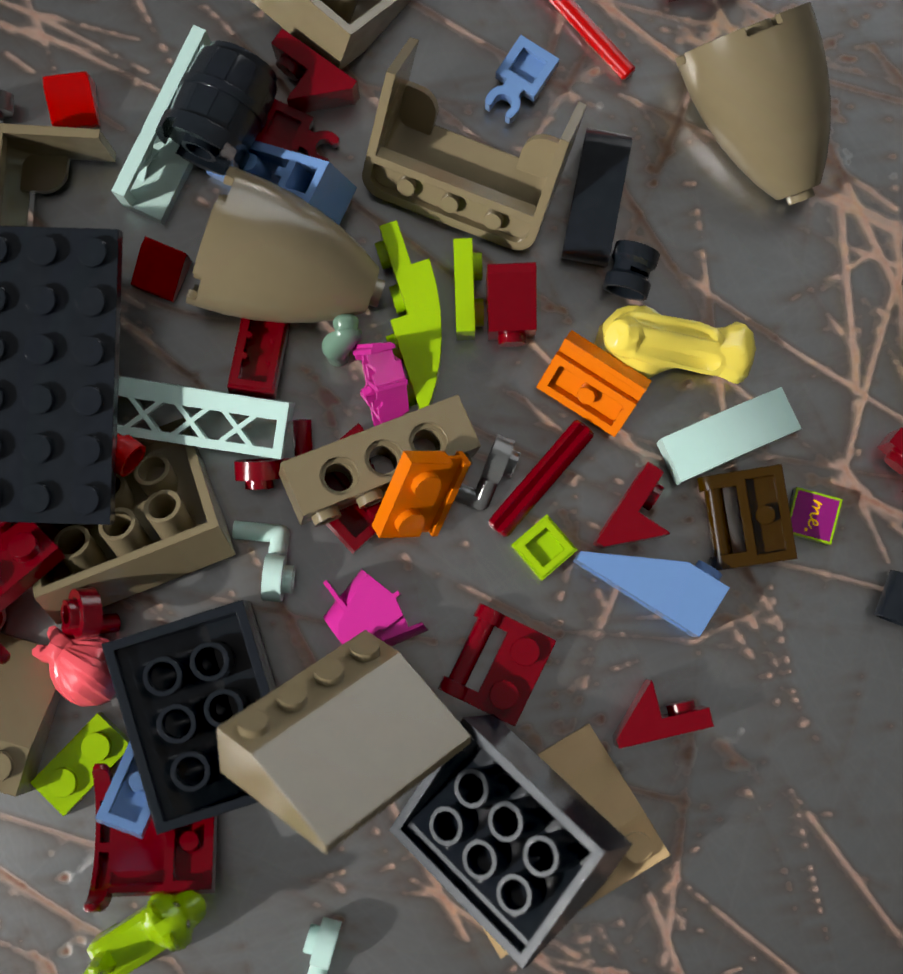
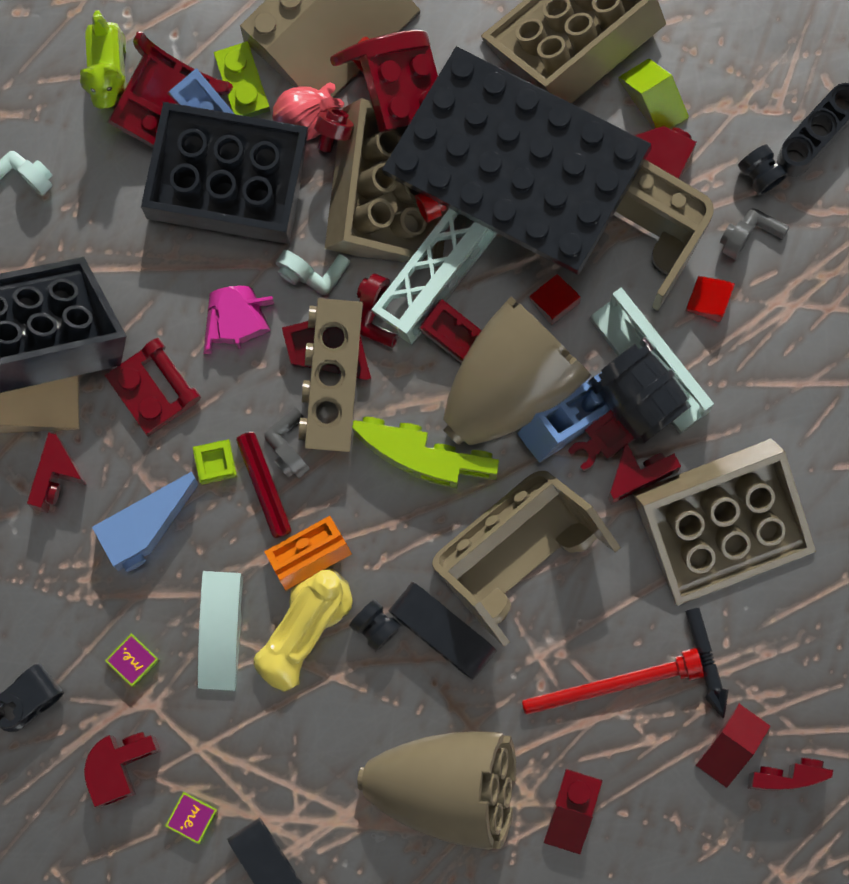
camera: 120 degrees right, 5 degrees down
dark tan slope [217,630,471,854] -> none
sand green arm [322,314,362,367] -> none
dark pink piece [352,342,409,426] -> none
orange plate [372,451,471,538] -> none
lime plate [453,238,484,341] -> none
medium blue plate [485,35,560,124] -> none
dark red slope [485,262,537,347] -> none
dark red slope [592,461,670,549] -> none
dark brown plate [697,464,798,571] -> none

